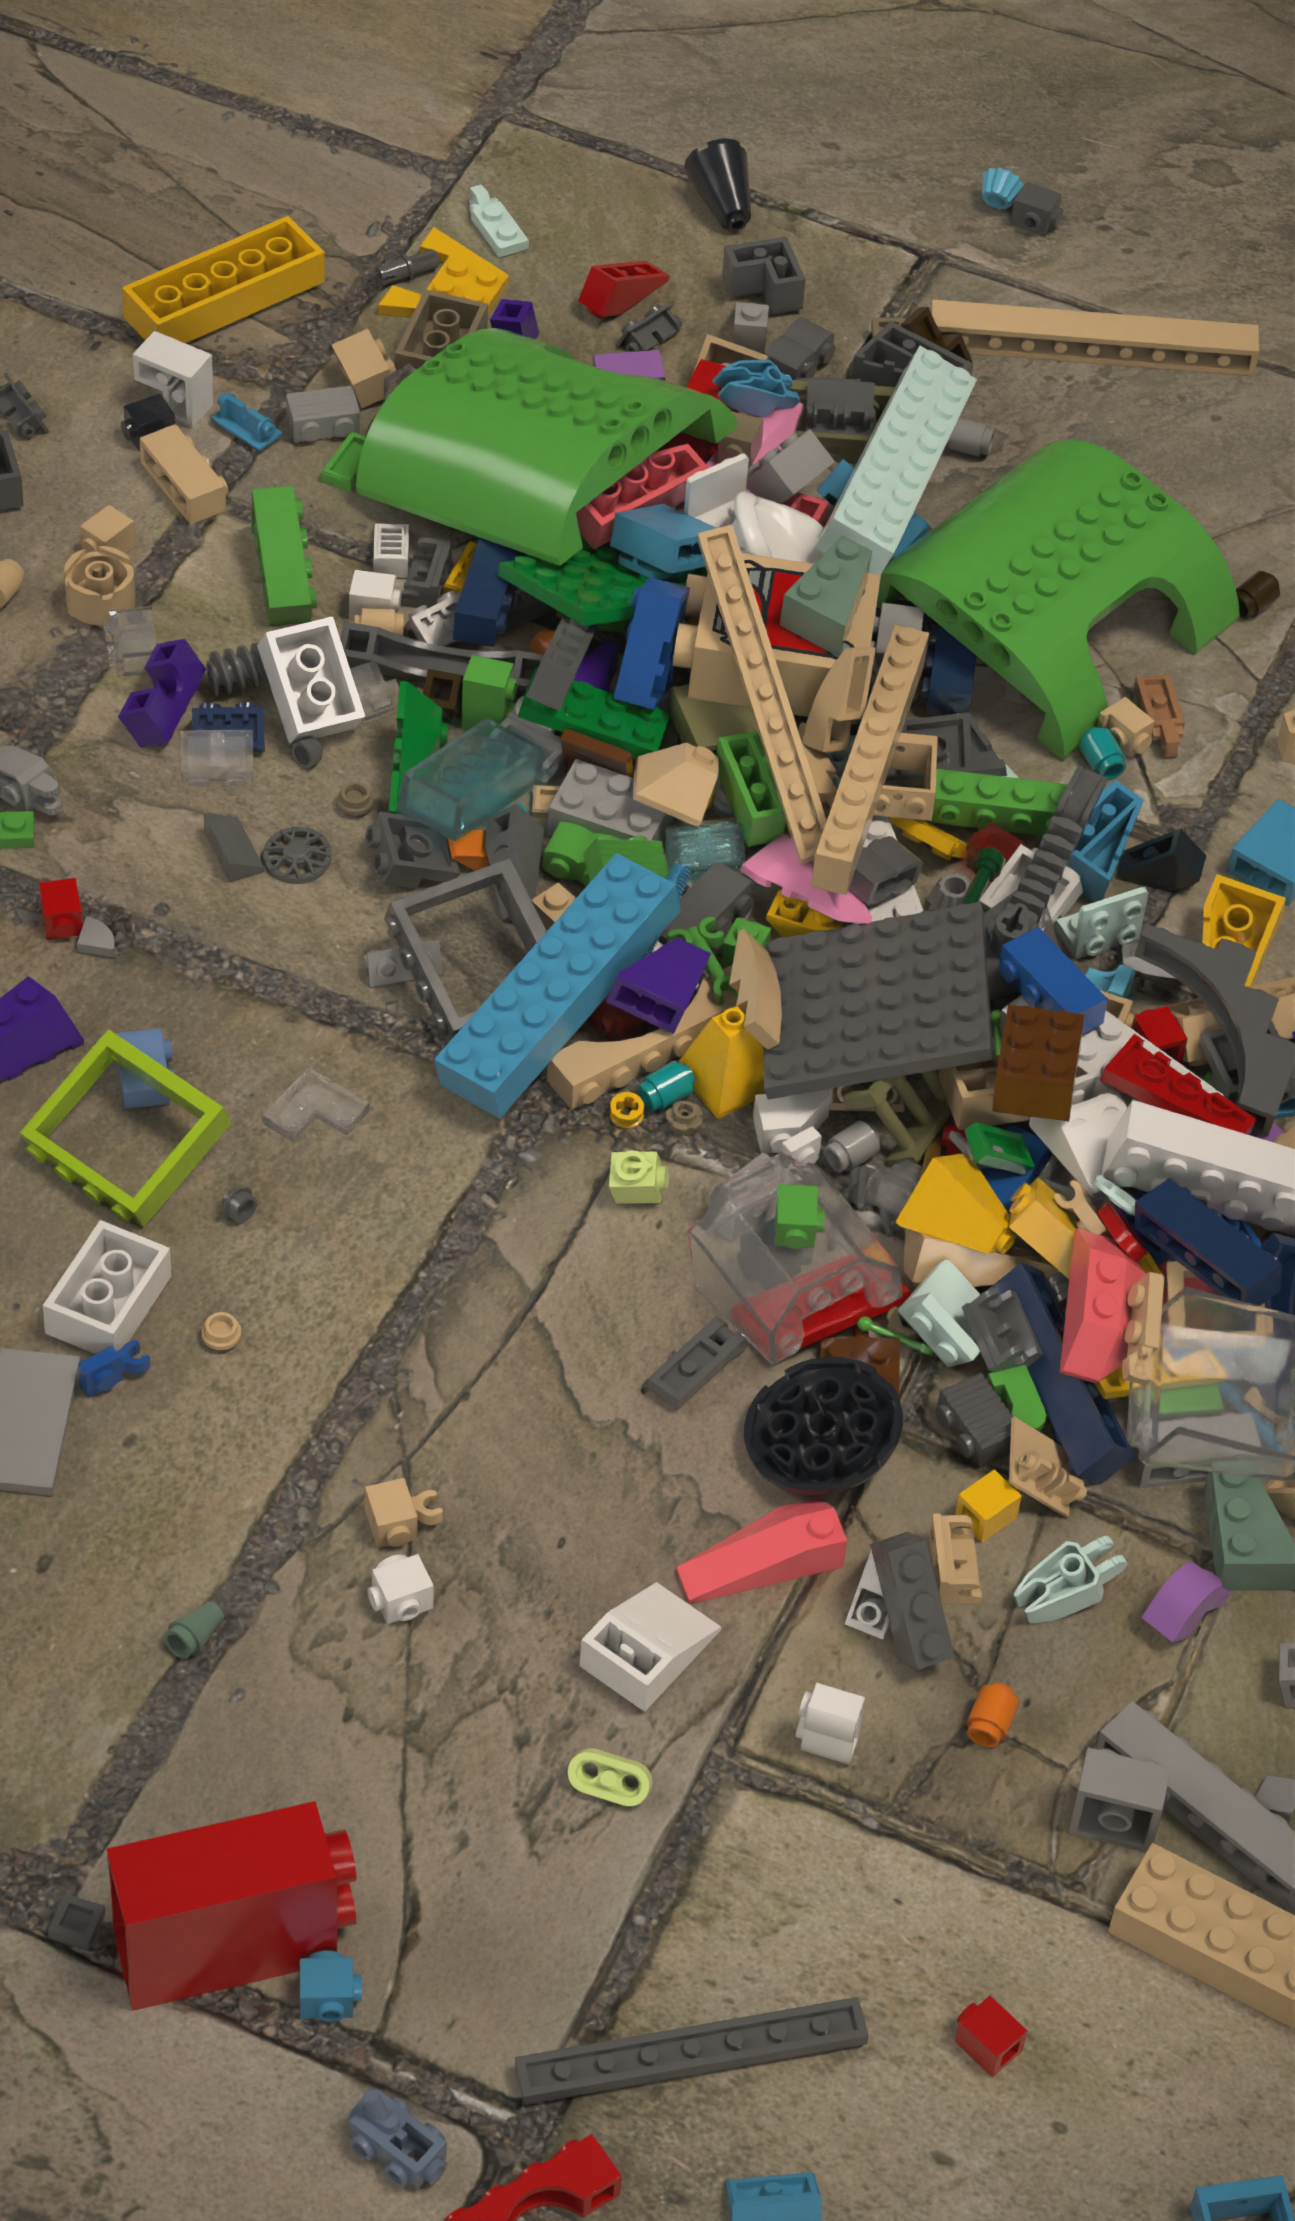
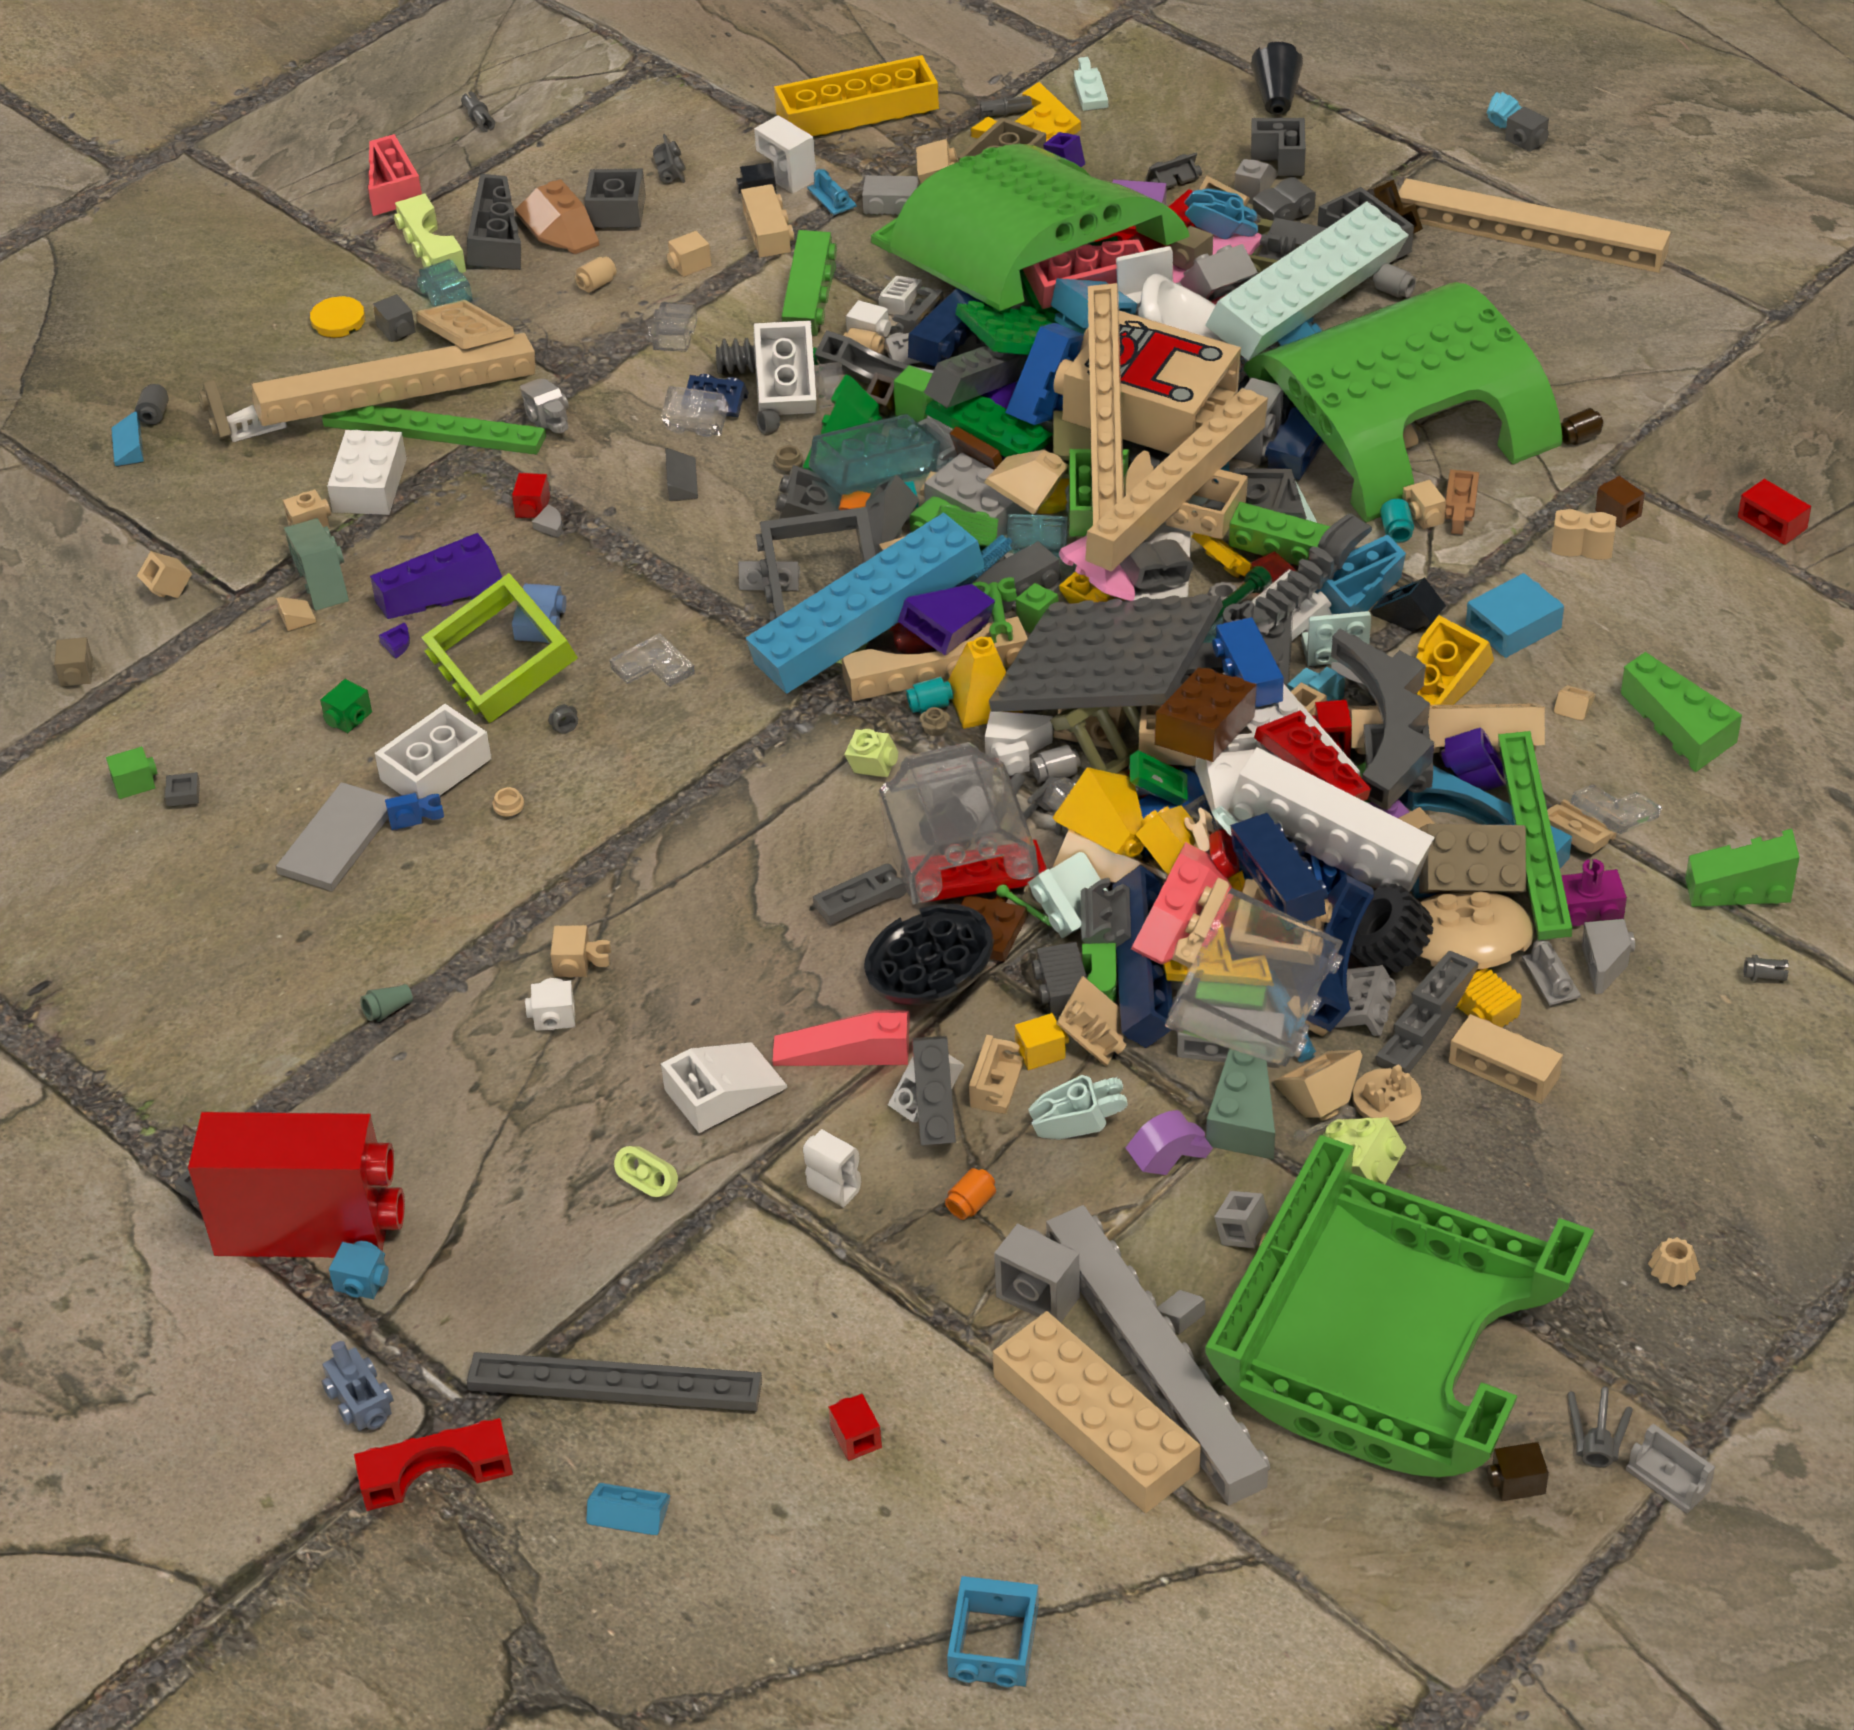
camera: 25 degrees right, 5 degrees down
tan brick [64,546,136,630] -> none
dark purple arch [118,638,206,747] -> none
dark grey wheel [263,827,332,884] -> none
red slope [578,261,670,318] -> none
yellow bush [610,1092,644,1129] -> none
tan slope [729,929,782,1050] -> none
bright green brick [774,1184,825,1249] -> none
sand green wedge [780,535,872,657] -> none
tan slope [802,646,876,752] -> none

